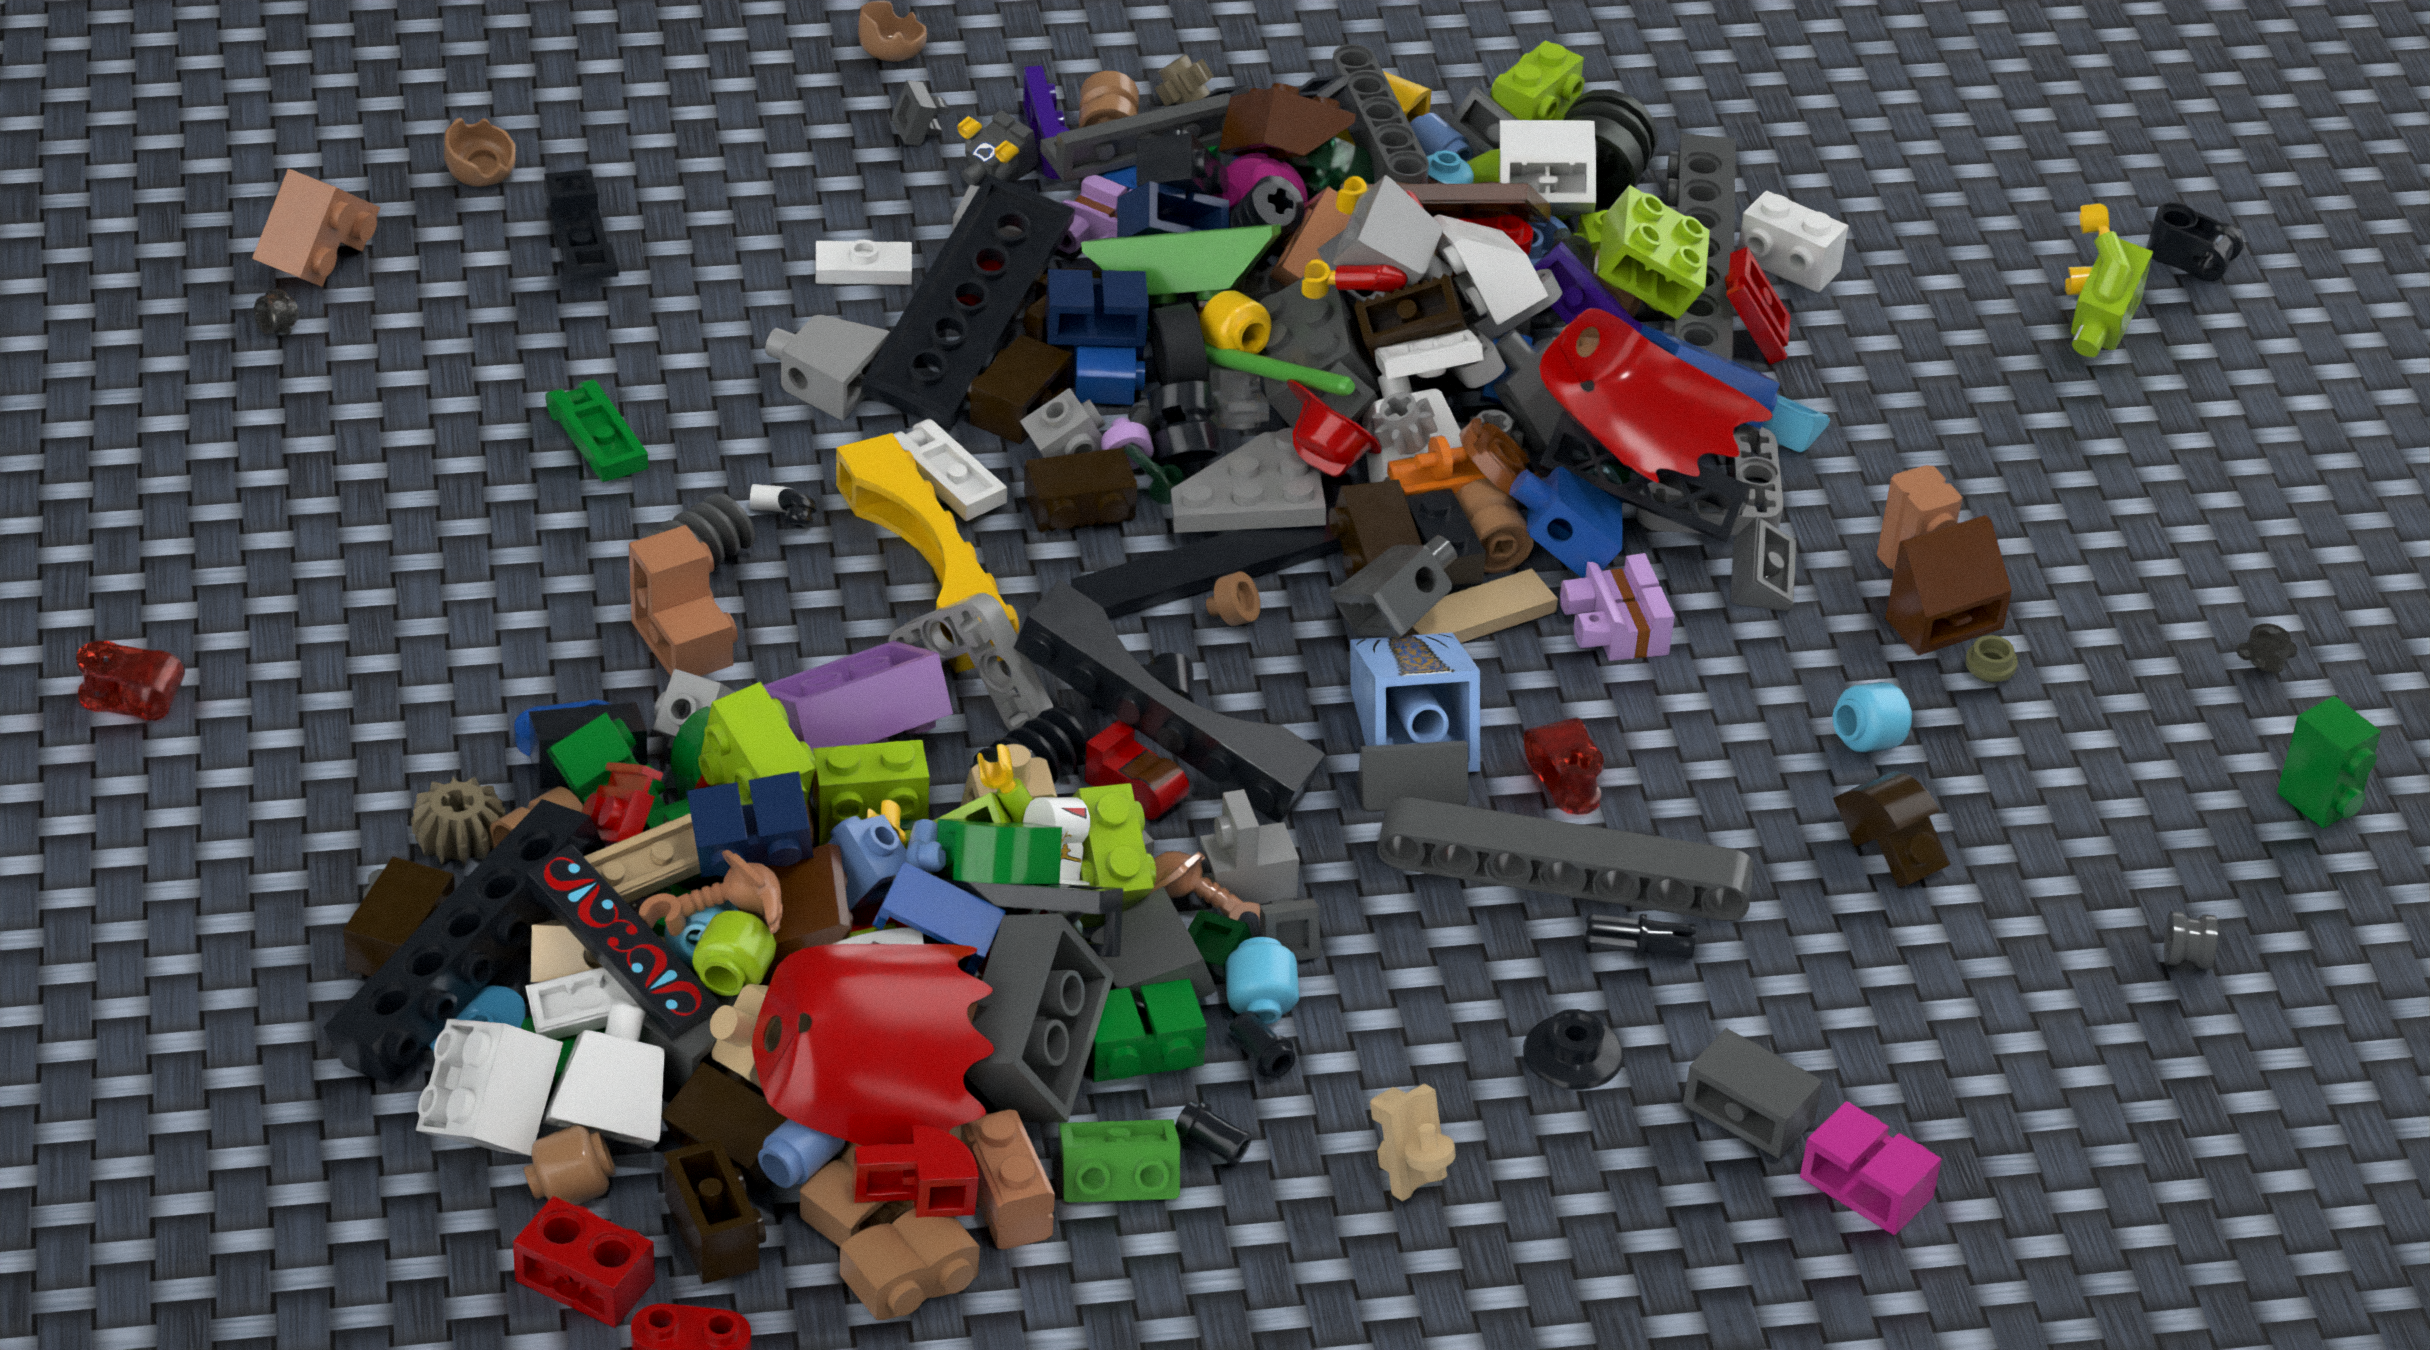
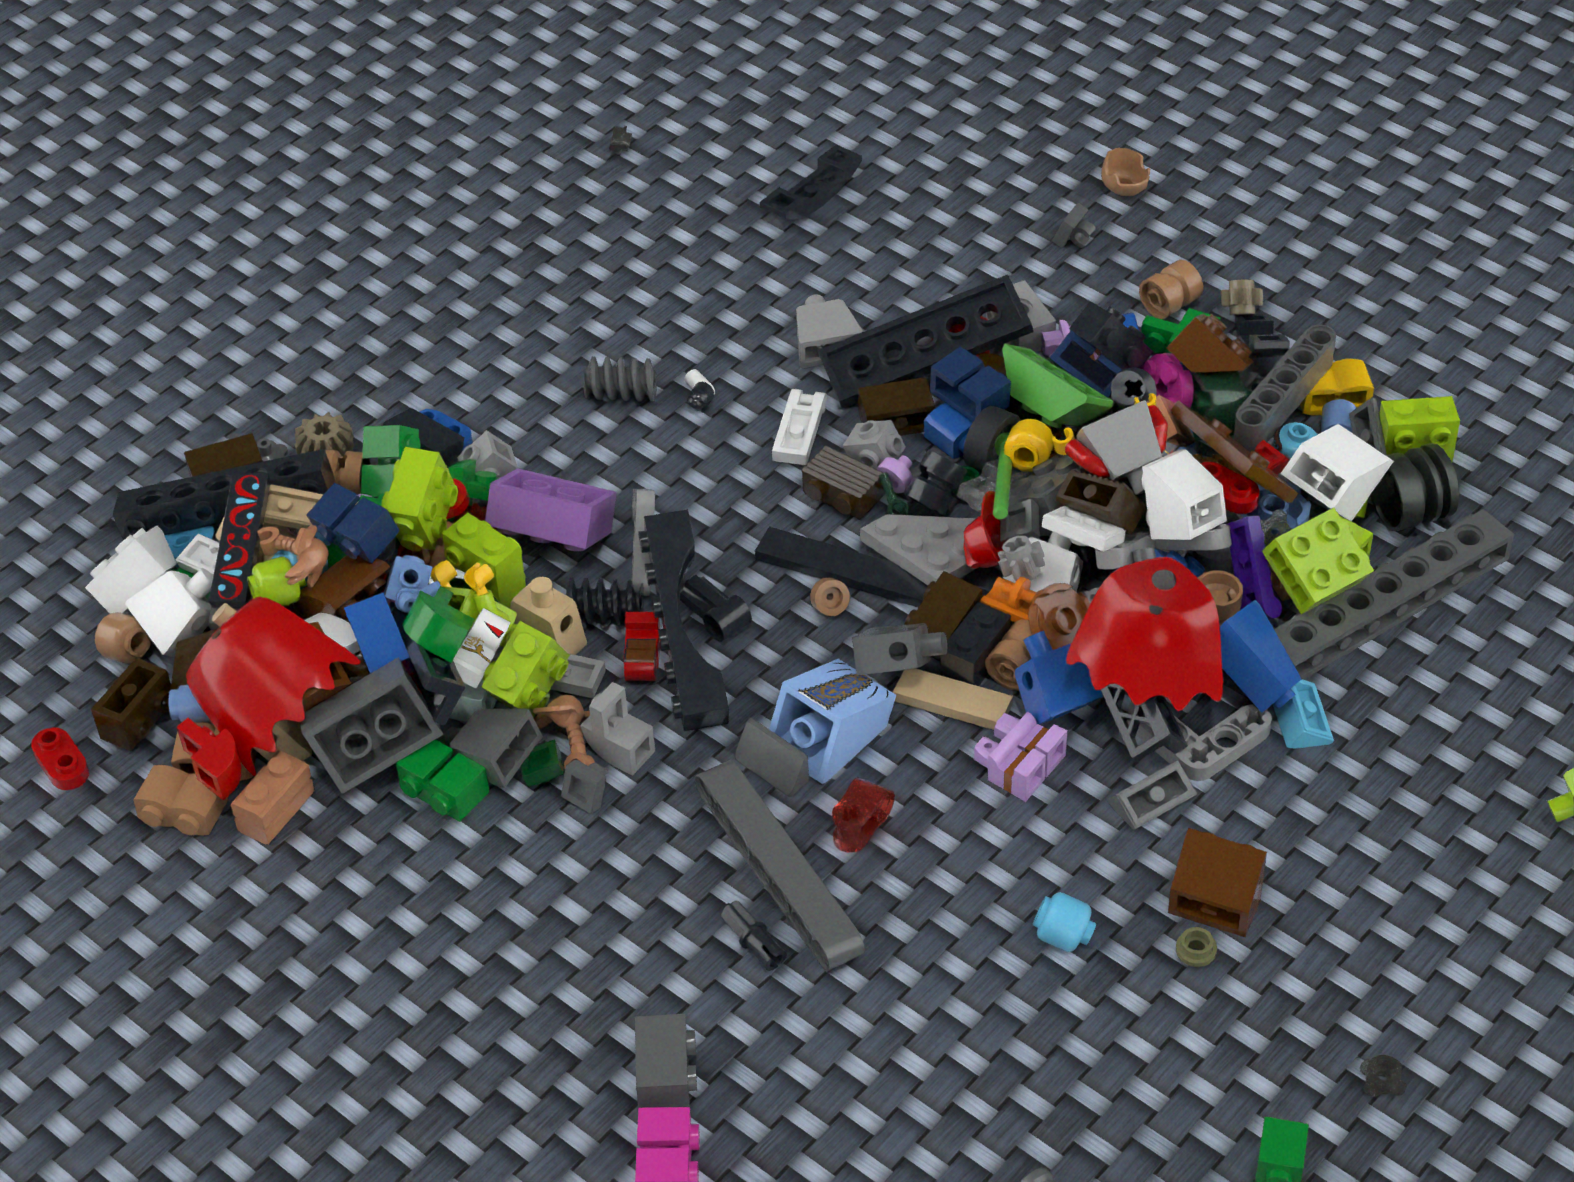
camera: 55 degrees right, 5 degrees up
clear red piece [76,641,185,721] -> none
nougat brick [252,169,380,287] -> none
medium nougat hair [444,118,516,187] -> none
red brick [513,1195,655,1328] -> none
green plate [545,379,649,483] -> none
red plate [582,762,663,846] -> none
nougat brick [629,525,738,676] -> none
white plate [816,240,912,285] -> none
yellow arch [836,433,1019,673] -> none
dark grey piece [957,110,1040,186] -> none
dark purple plate [1023,66,1069,179] -> none
dark grey fence [1040,93,1231,182] -> none
bright green bracket [1058,1119,1180,1202] -> none
black pin [1175,1101,1252,1166] -> none
medium azure head [1225,937,1299,1024] -> none
black pin [1228,1010,1295,1078] -> none
tan hips [1370,1083,1456,1201] -> none
black piece [1523,1009,1624,1090] -> none
red plate [1725,246,1791,365] -> none
white brick [1738,191,1849,293] -> none
dark brown brick [1833,771,1951,888] -> none
nougat brick [1877,465,1963,574] -> none

